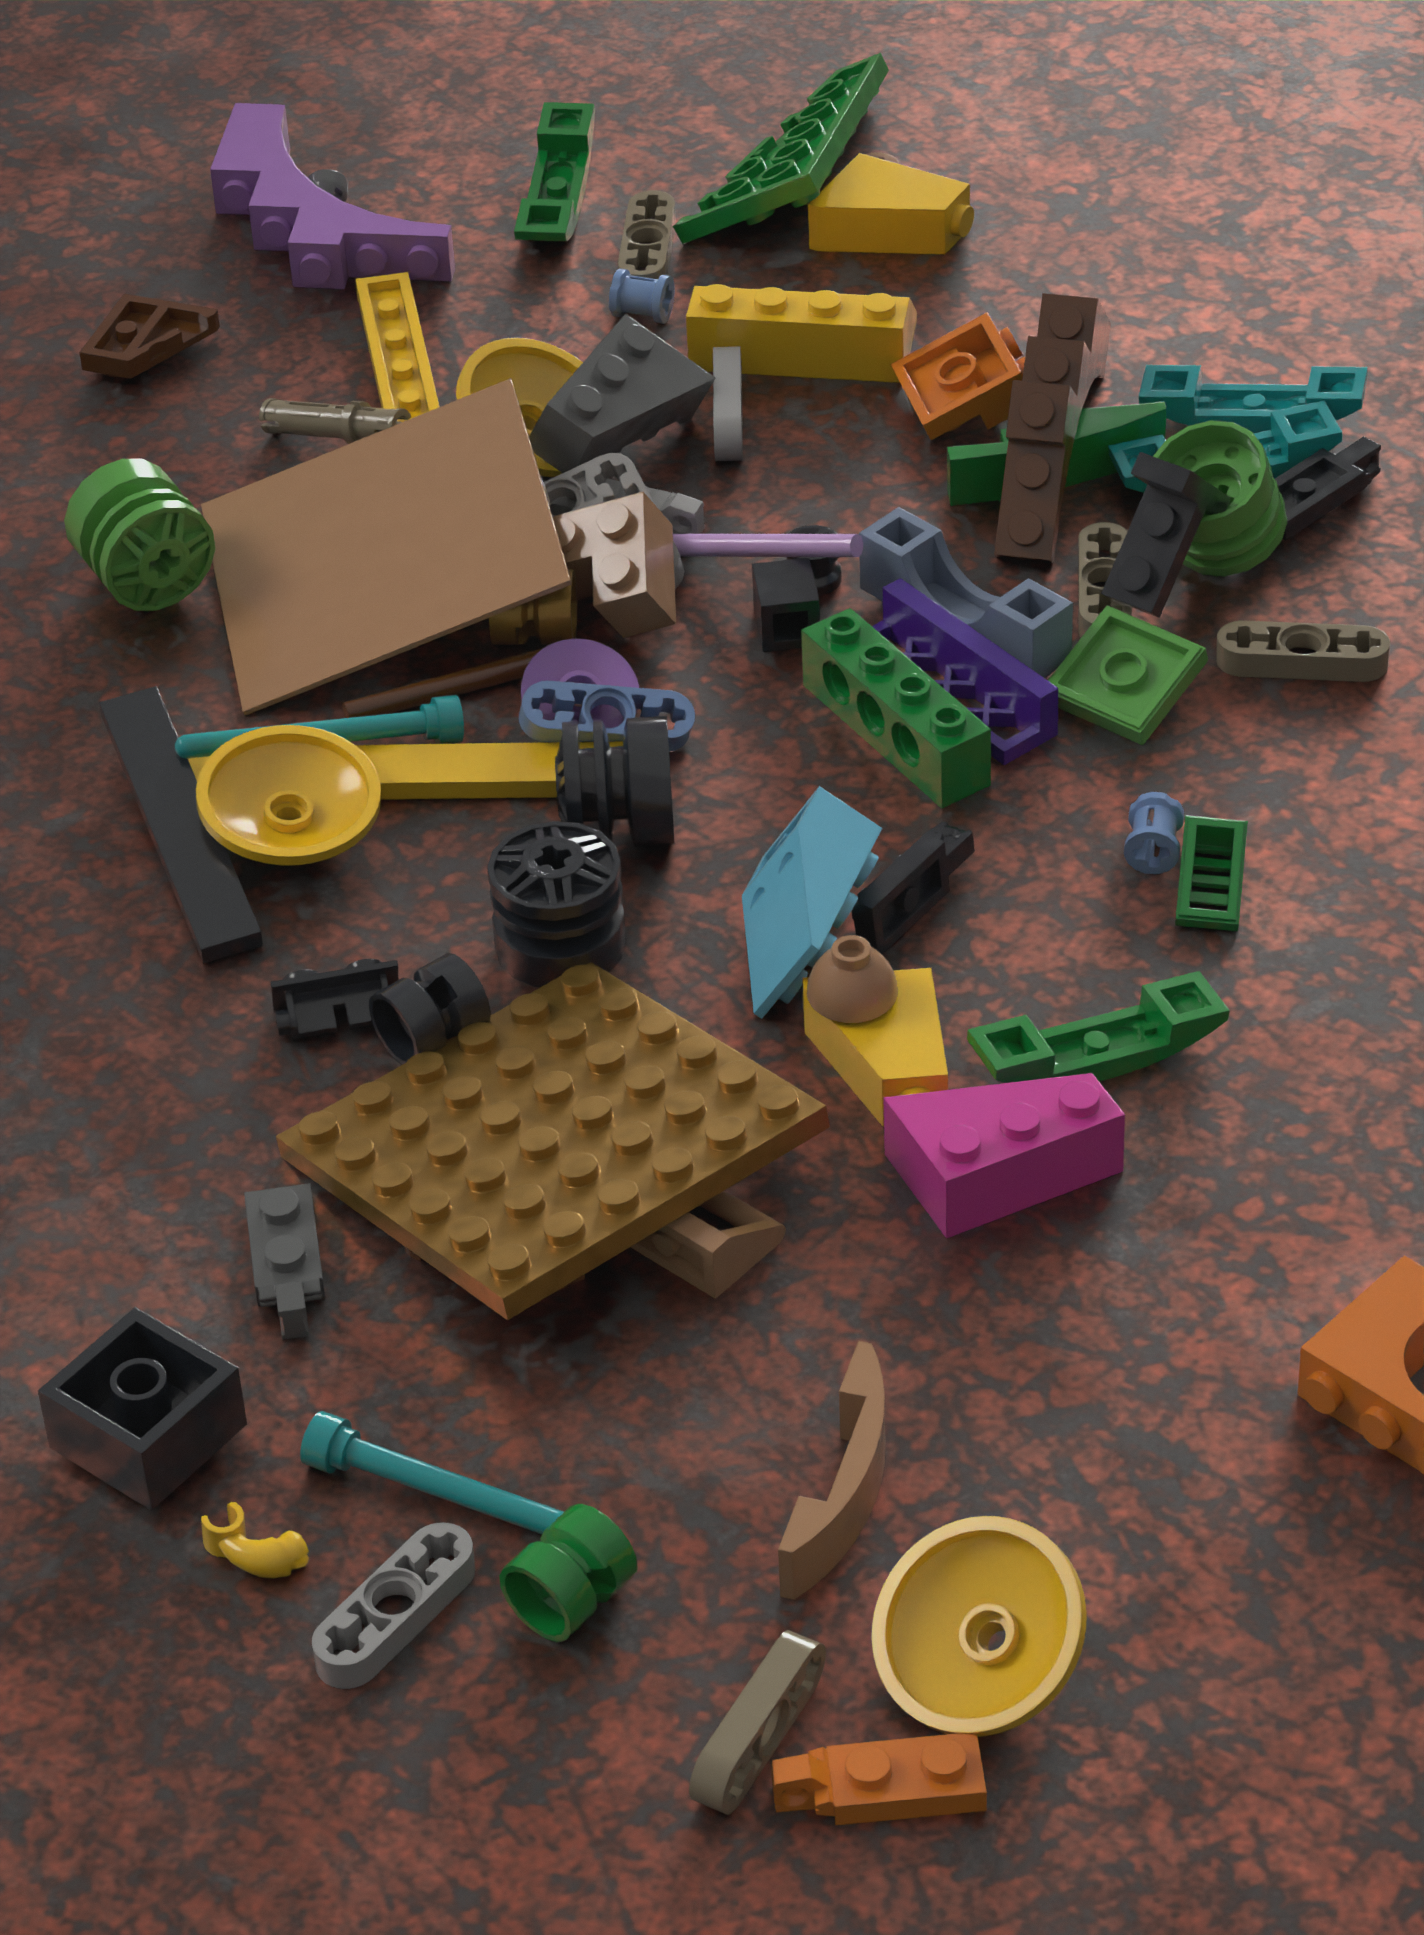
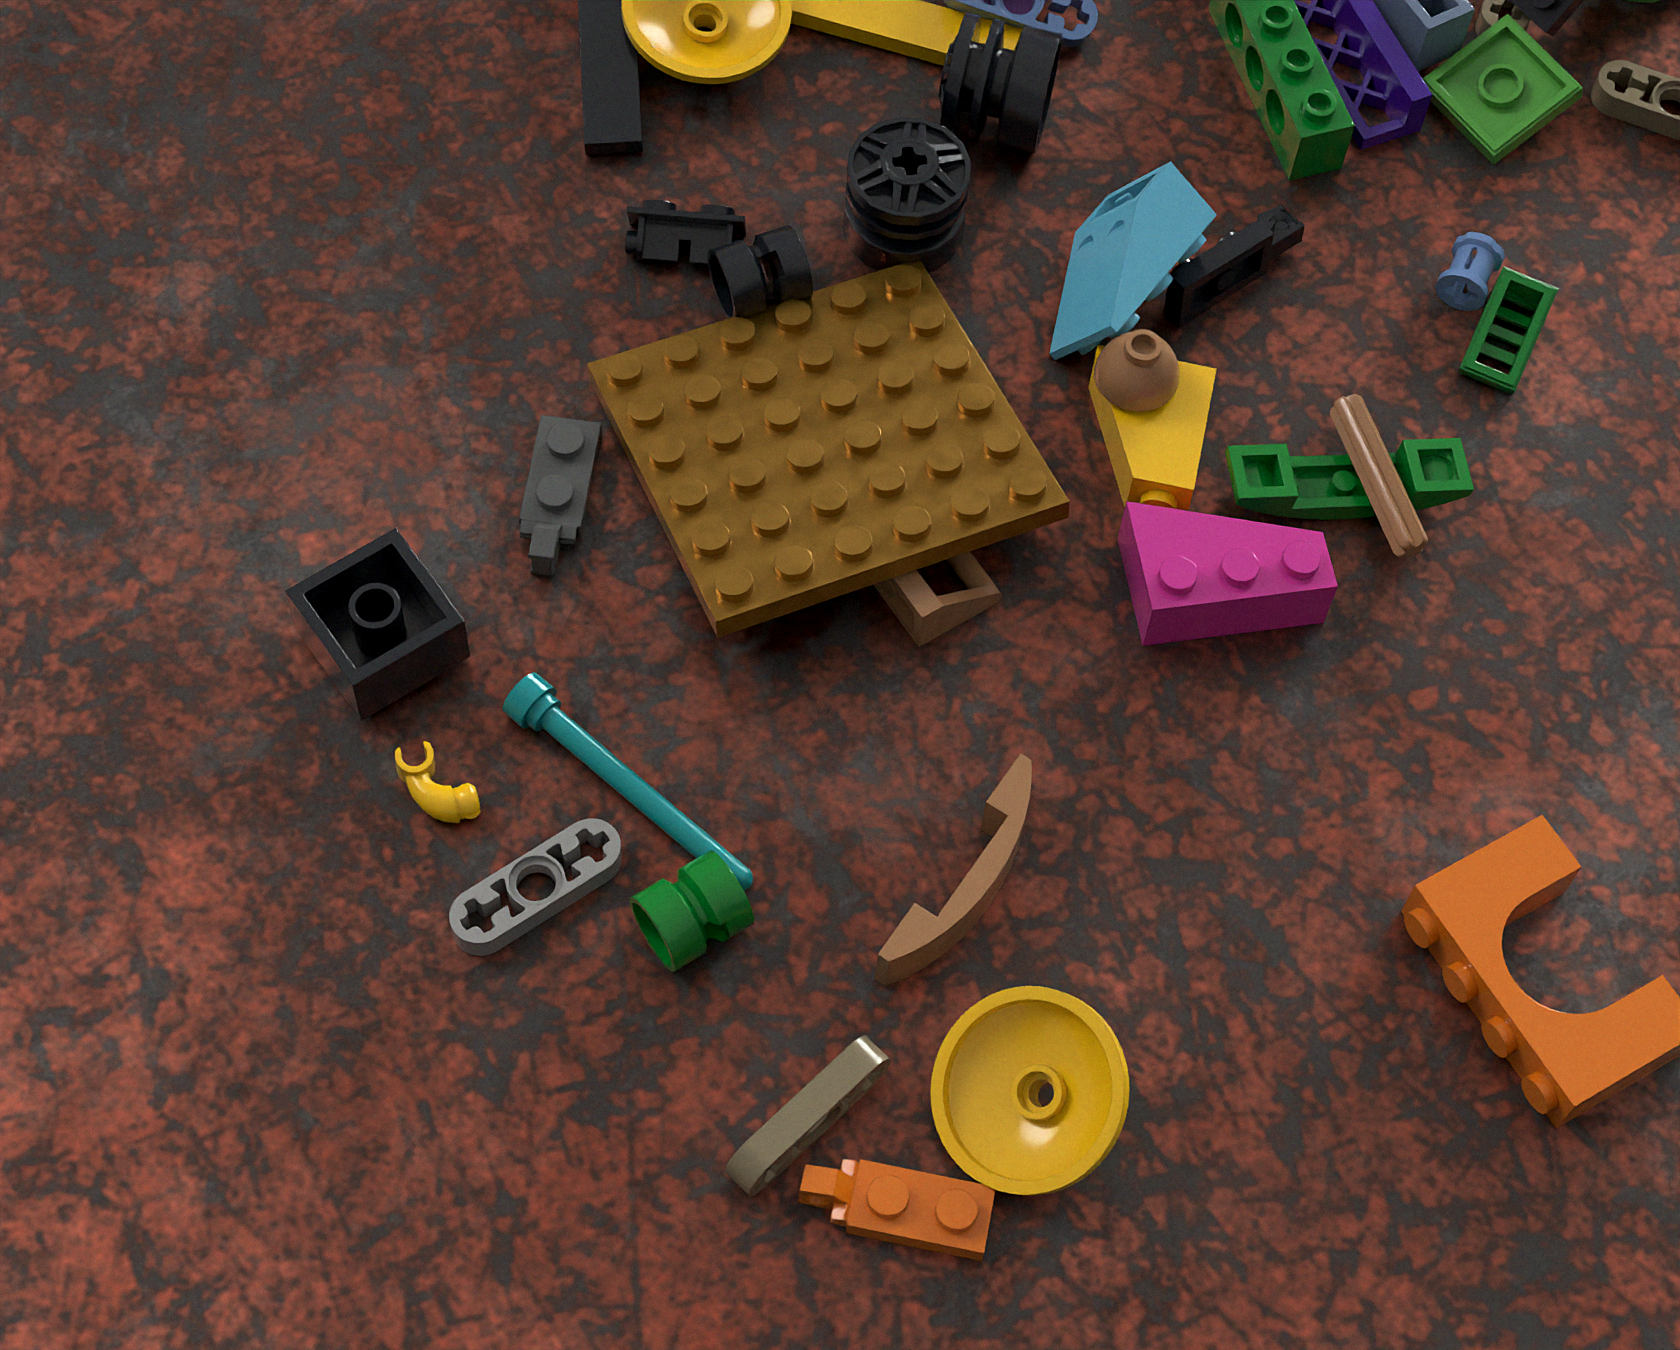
camera: 10 degrees right, 20 degrees up
none -> medium nougat axle [1330,394,1428,558]

